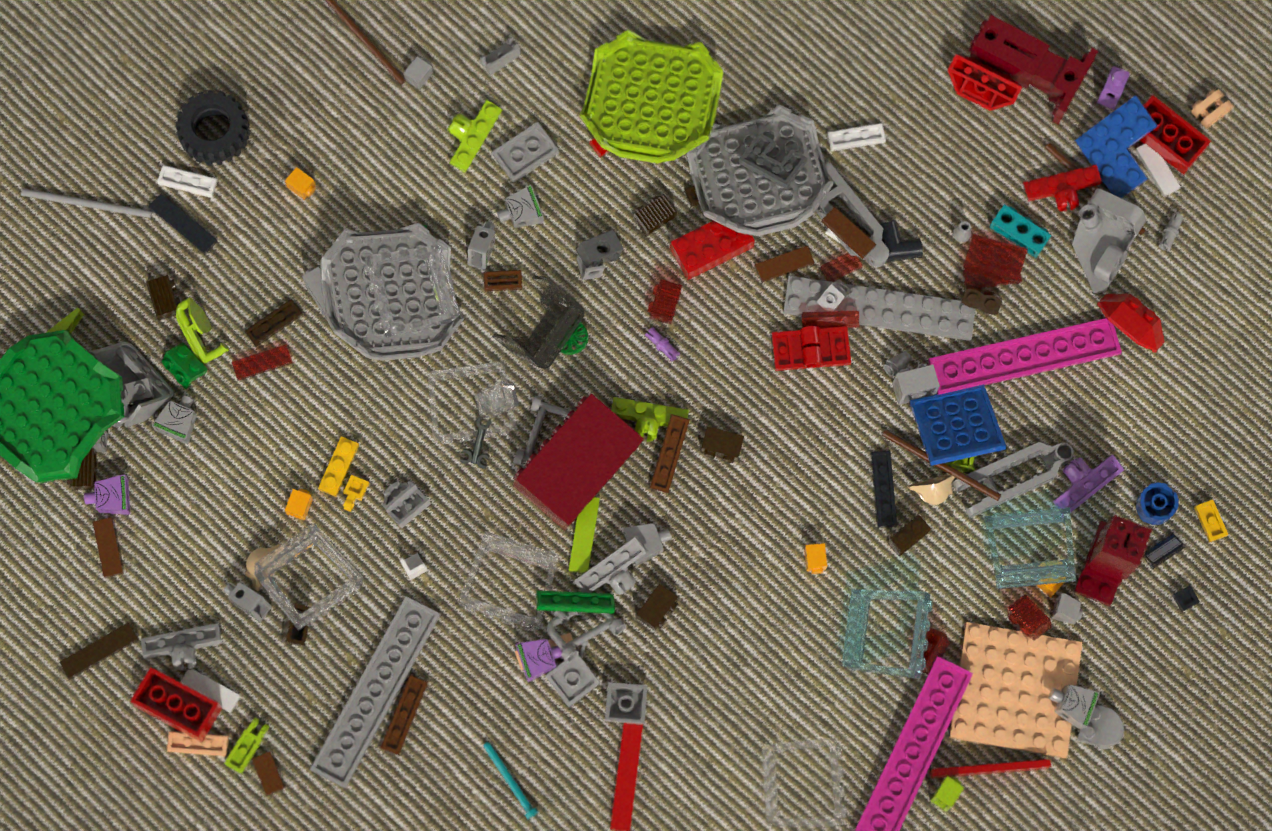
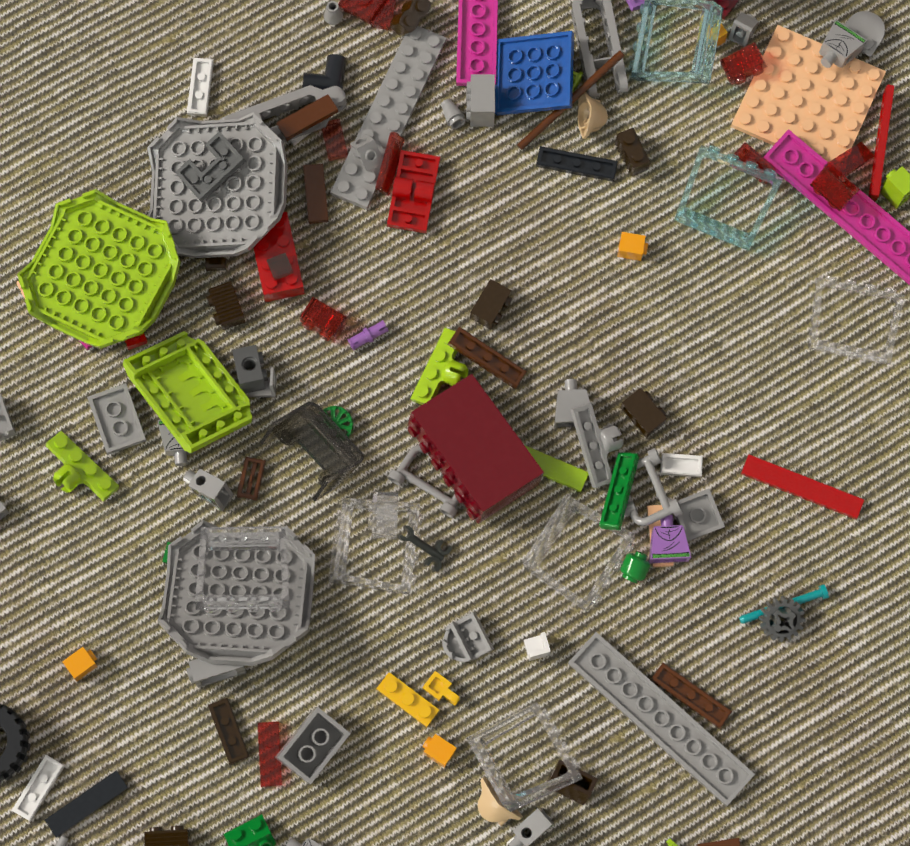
camera: 75 degrees left, 0 degrees up
lime piece [176,297,230,364] -> none
light grey slope [605,682,648,724] -> none
none -> lime slope [123,331,252,453]
none -> clear smoke tile [266,253,293,280]
none -> light grey brick [275,707,351,784]
none -> green head [620,551,651,583]
none -> white tile [660,453,703,478]
none -> dark grey gear [759,596,805,642]
none -> clear red brick [810,163,860,211]
none -> clear red tile [824,141,875,182]

